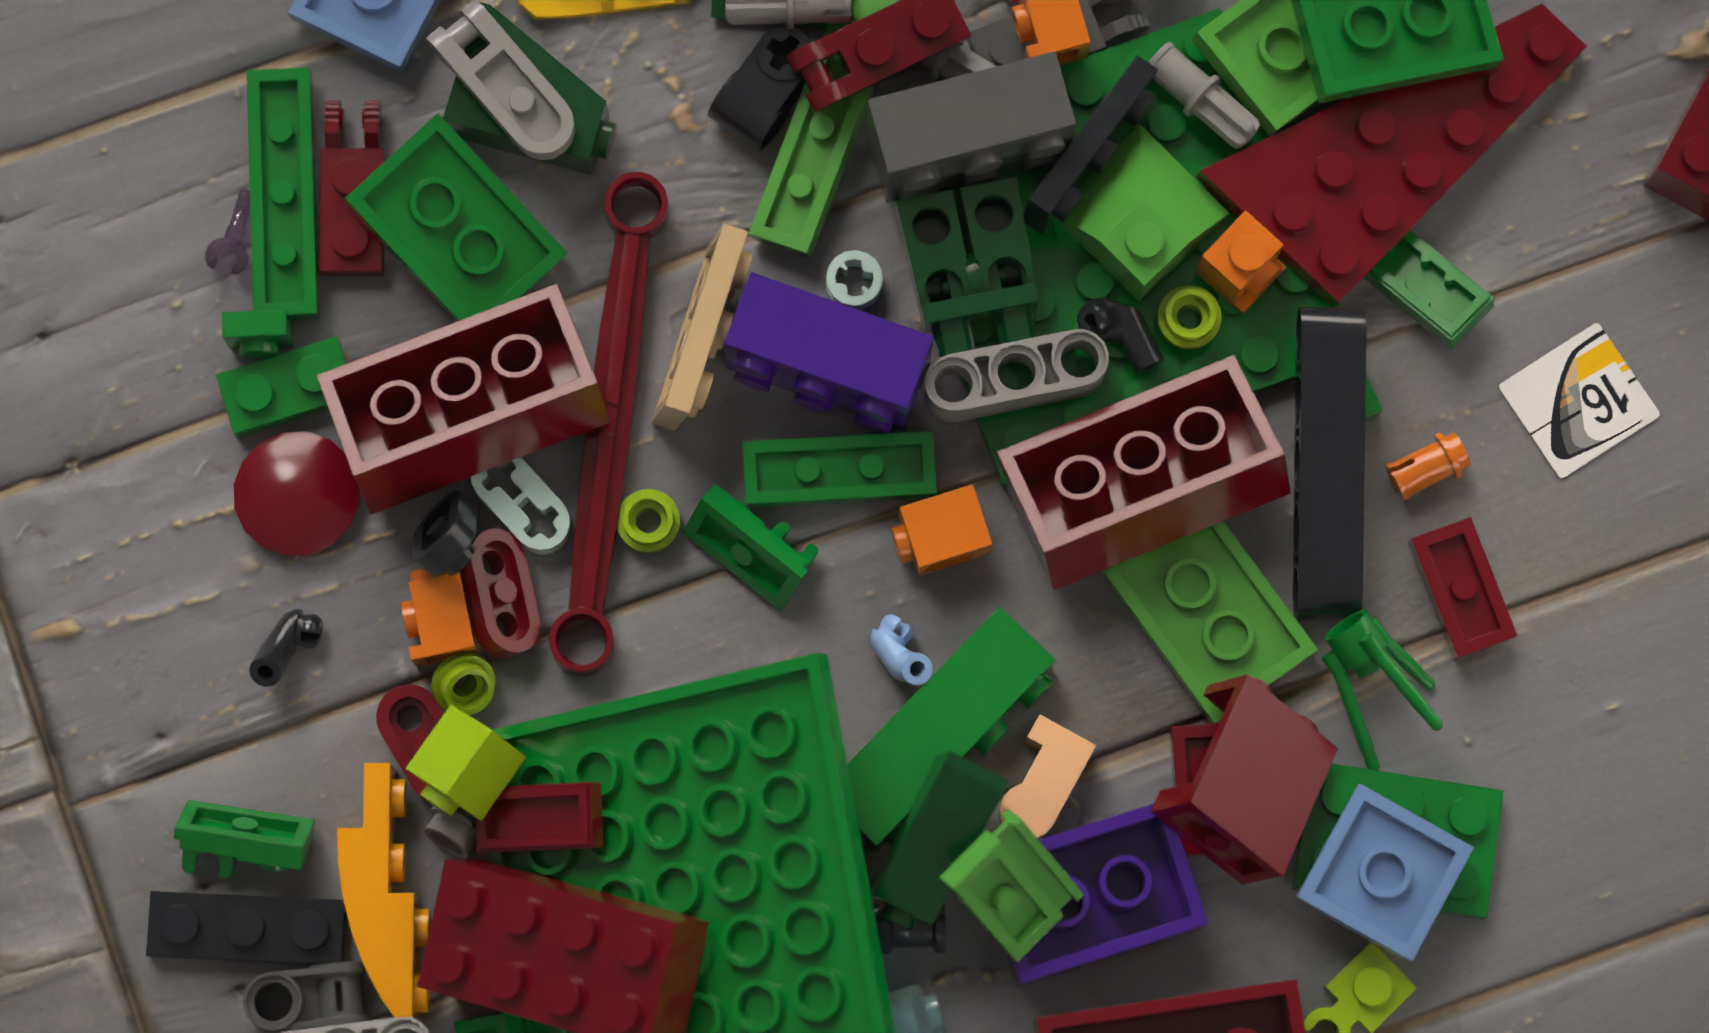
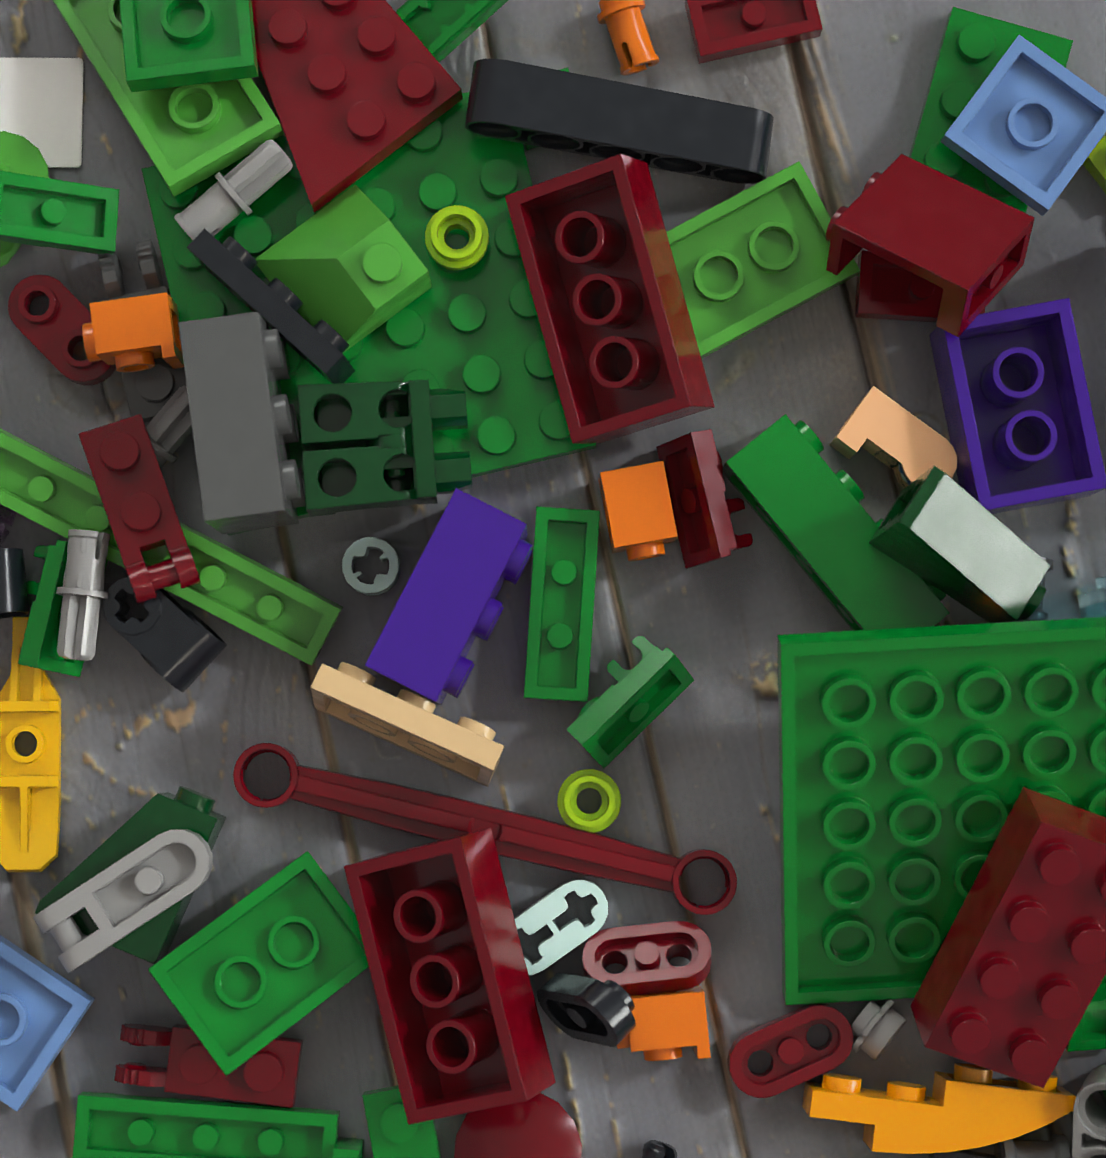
camera: 85 degrees left, 5 degrees up
lime brick [406,705,526,821] -> none
lime plate [431,652,495,715] -> none
dark red tile [476,782,603,853] -> none
light blue arm [870,614,933,685] -> none
light grey beam [924,329,1109,422] -> none
bright green plate [940,809,1084,963] -> none
black arm [1077,298,1164,374] -> none
orange brick [1196,210,1286,315] -> none
green plant [1321,609,1443,771] -> none
none -> dark red plate [656,429,753,569]

